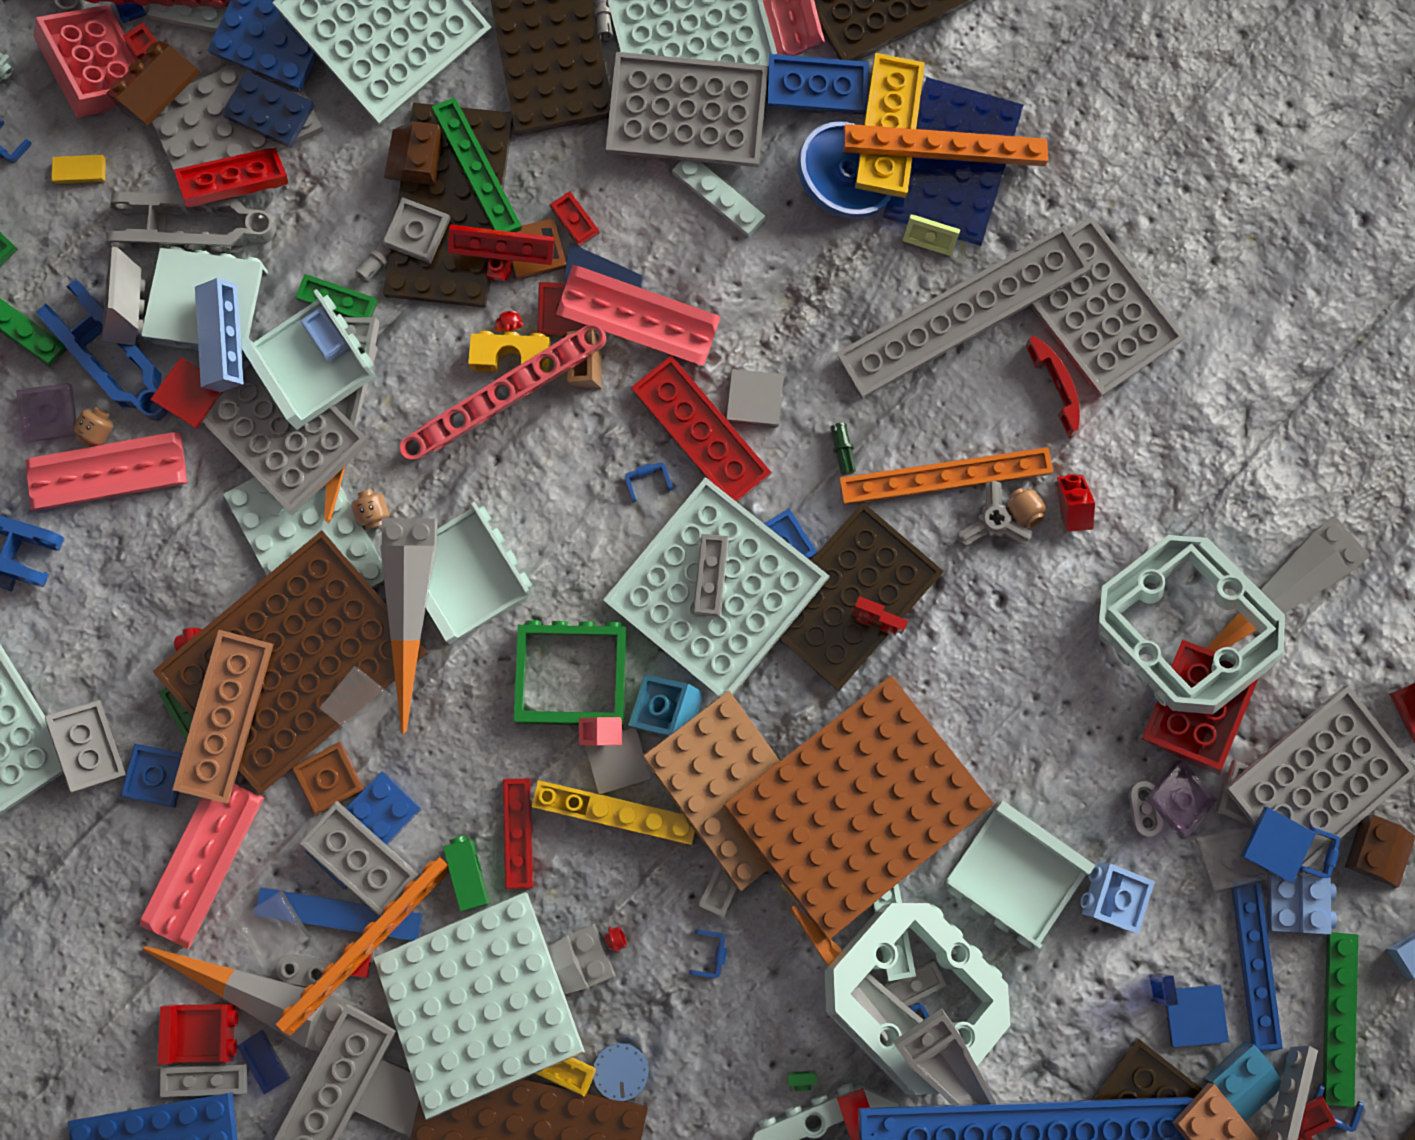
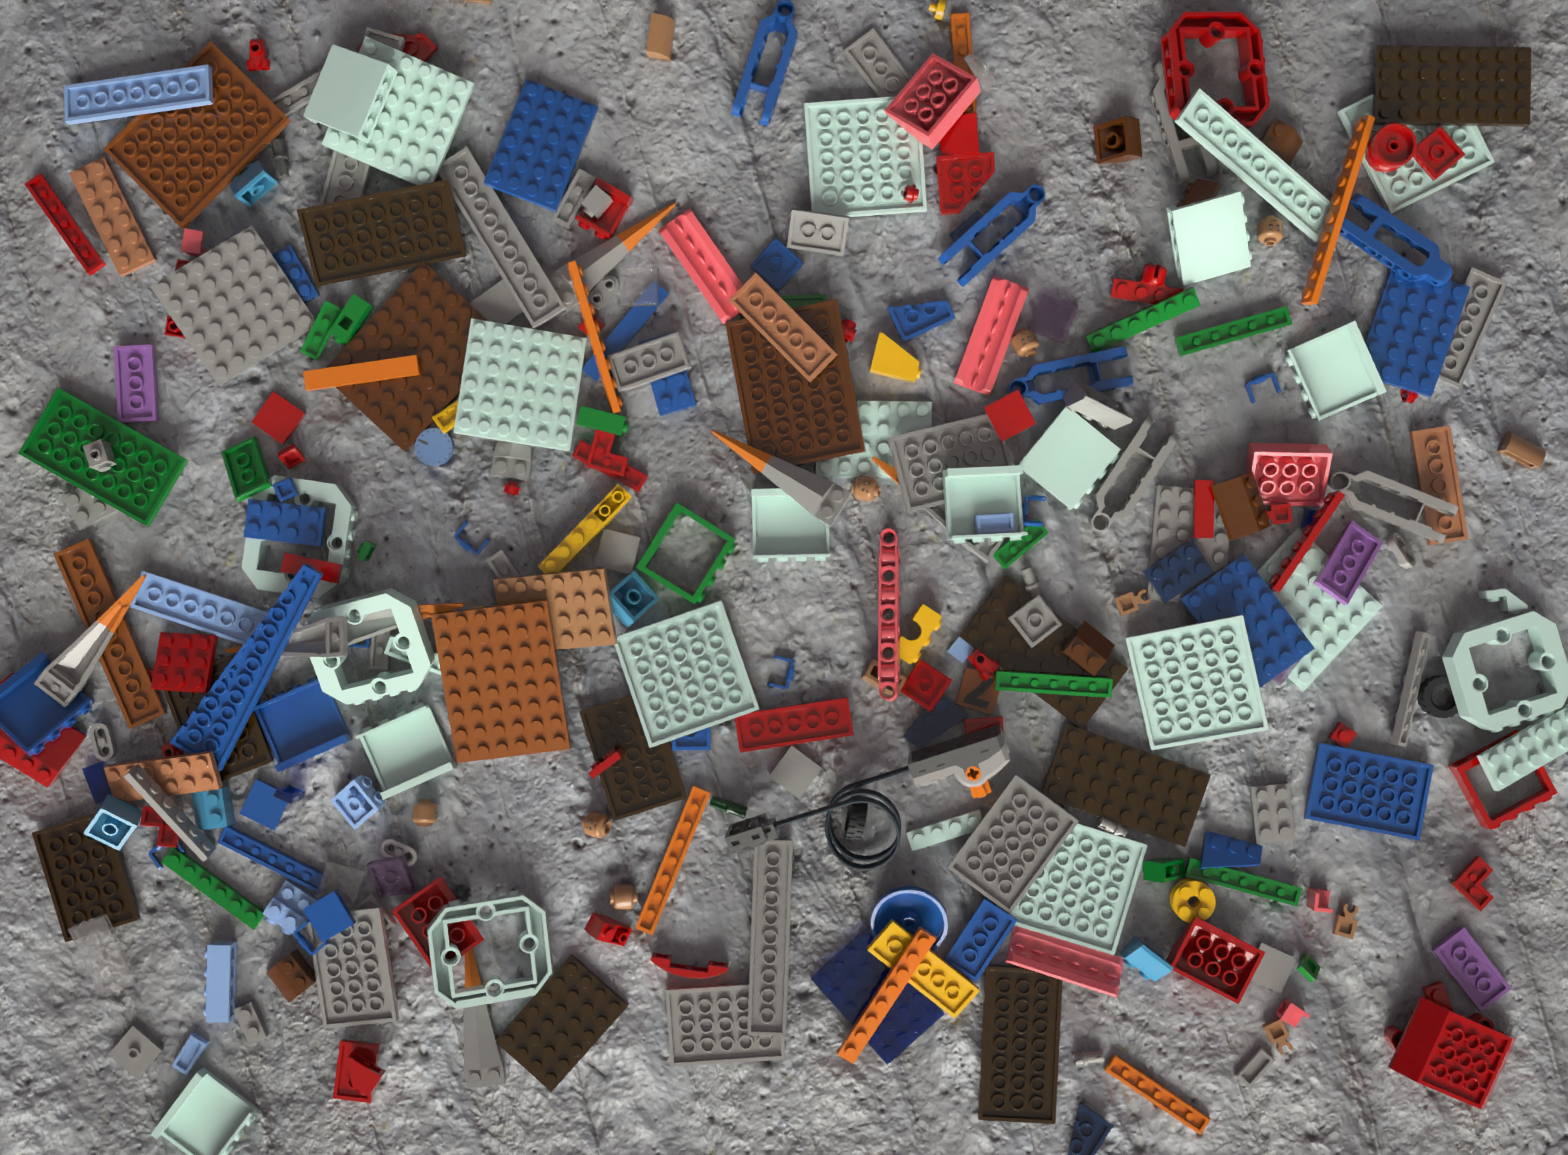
camera: 120 degrees right, 10 degrees up
yellow tile [52,155,106,184] -> none
red plate [174,148,289,208] -> none
light blue brick [195,278,243,392] -> none
clear blue tile [237,1030,290,1095] -> none
dark orange tile [292,742,365,816] -> none
clear tile [320,666,397,742] -> none
red plate [448,225,555,265] -> none
red animal [494,311,524,332] -> none
coral plate [556,265,721,366] -> none
coral panel [579,717,622,745] -> none
light grey tile [693,534,729,617] -> none
yellowish green plate [902,214,960,256] -> none
light grey bush [958,481,1032,546] -> none
none -> blue panel [253,676,353,773]
none -> medium nougat head [412,799,438,827]
none -> pearl dark grey plate [454,883,472,900]
none -> dark brown plate [496,954,629,1092]
none -> light grey brick [581,185,613,219]
none -> medium nougat head [582,811,612,838]
none -> red plate [586,429,629,477]
none -> piece [724,725,1010,870]
none -> black tyre [844,797,868,842]
none -> yellow slope [869,332,922,383]
none -> blue wing [887,300,955,343]
none -> light blue tile [947,637,974,663]
none -> blue piece [1022,495,1047,526]
none -> medium nougat plate [1113,590,1150,616]
none -> red tile [1193,480,1215,538]

